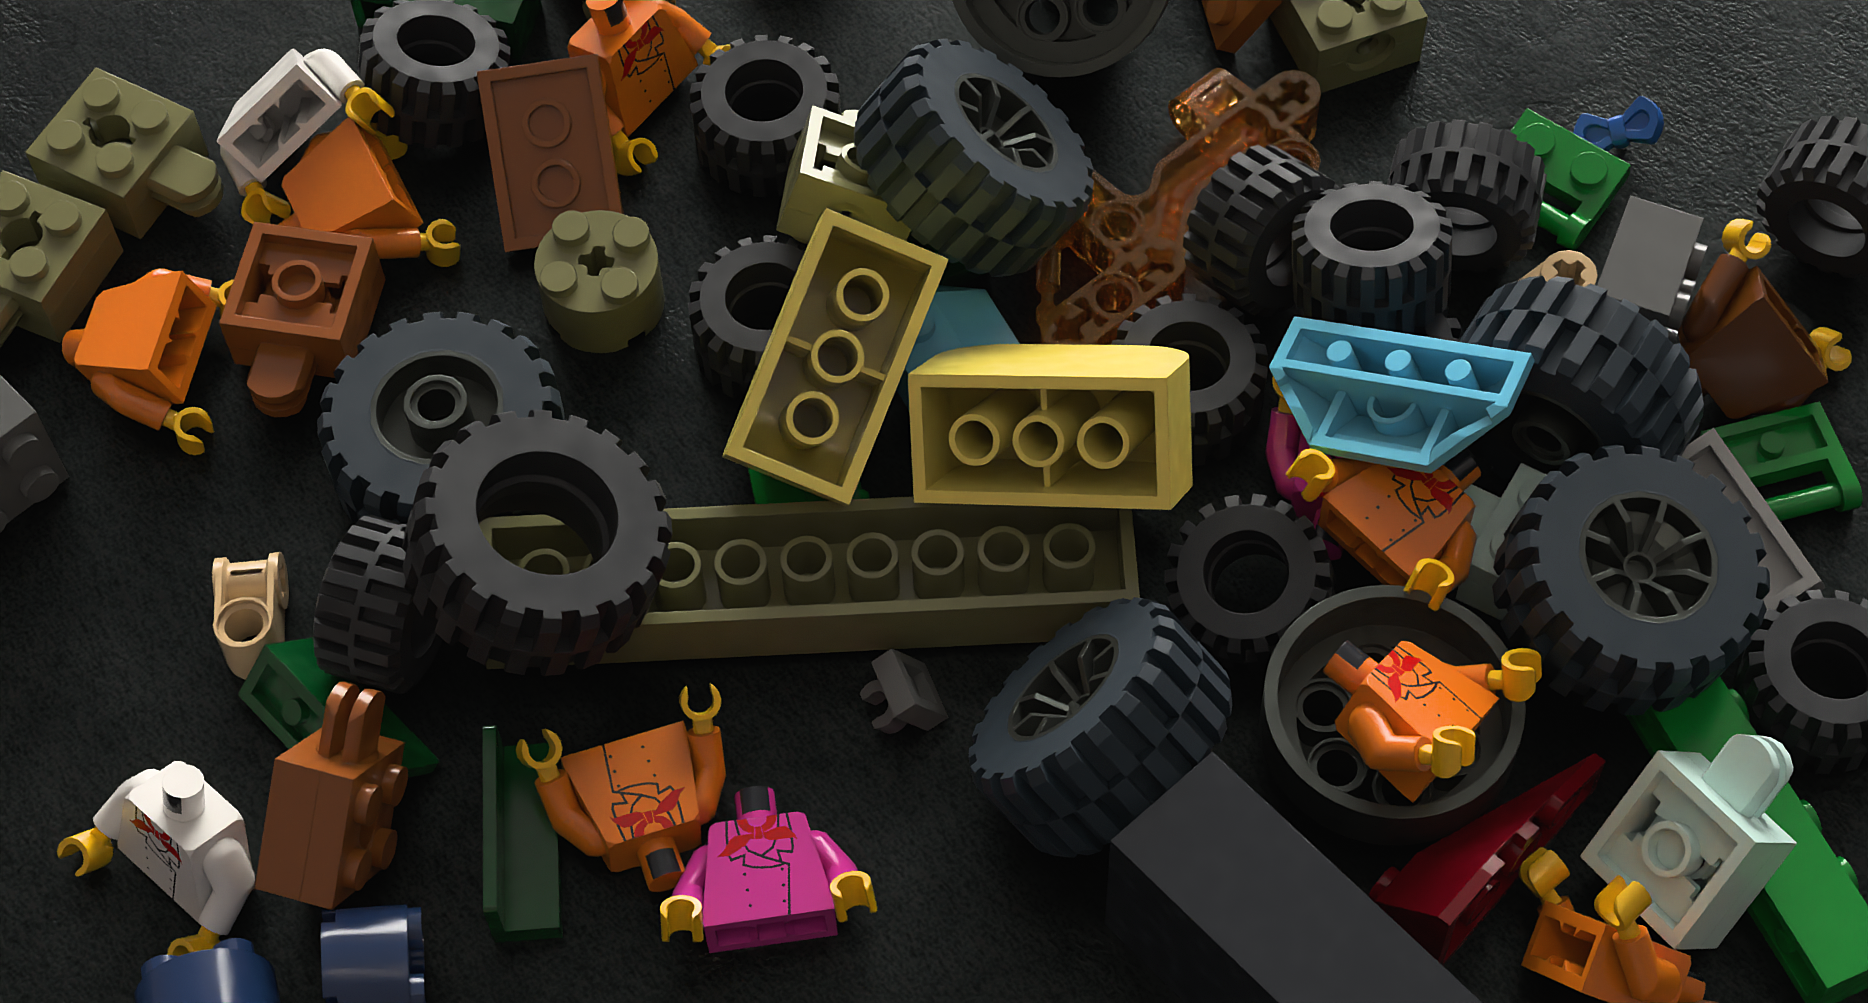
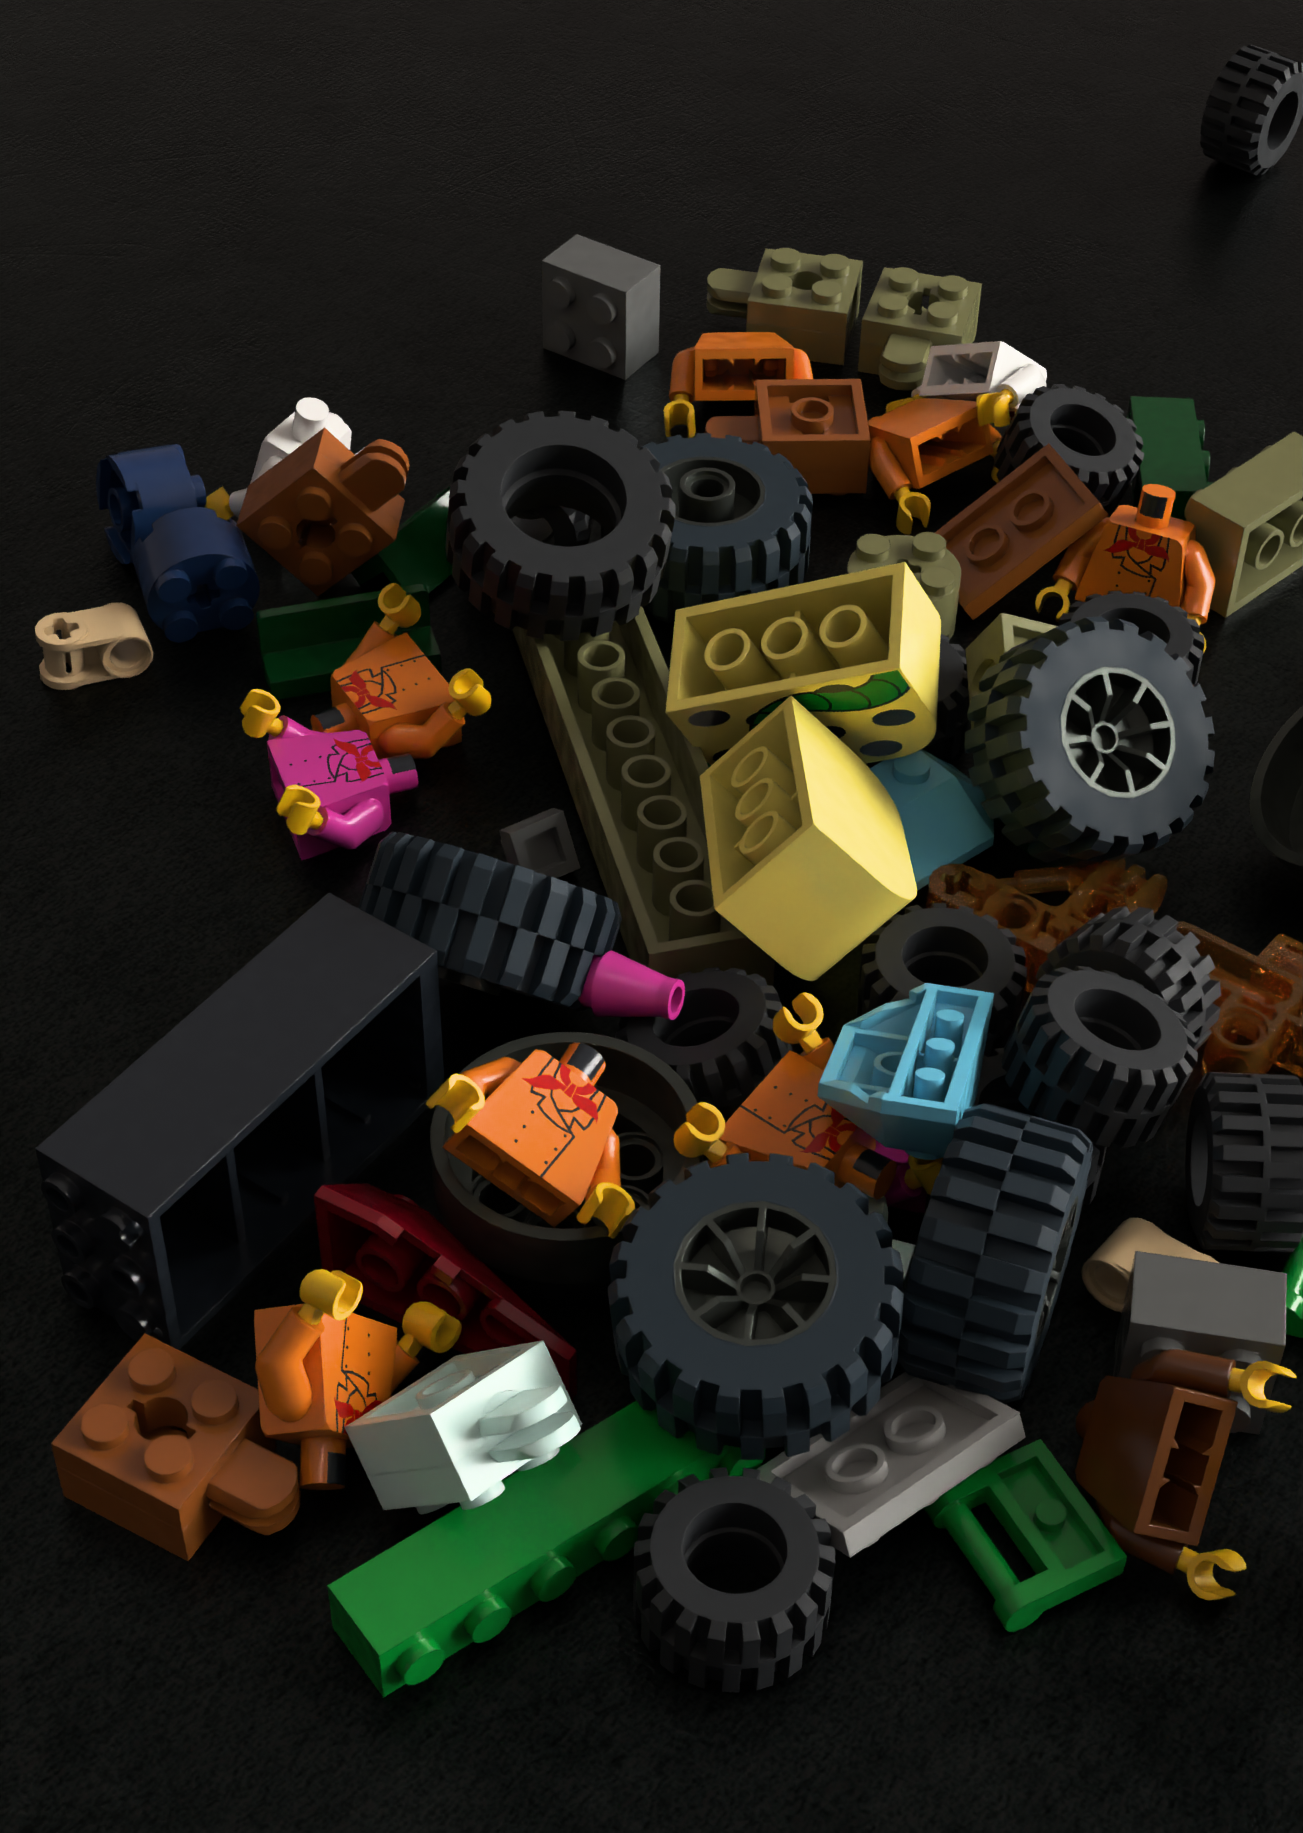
camera: 75 degrees right, 15 degrees down
none -> dark pink cone [579,951,685,1020]

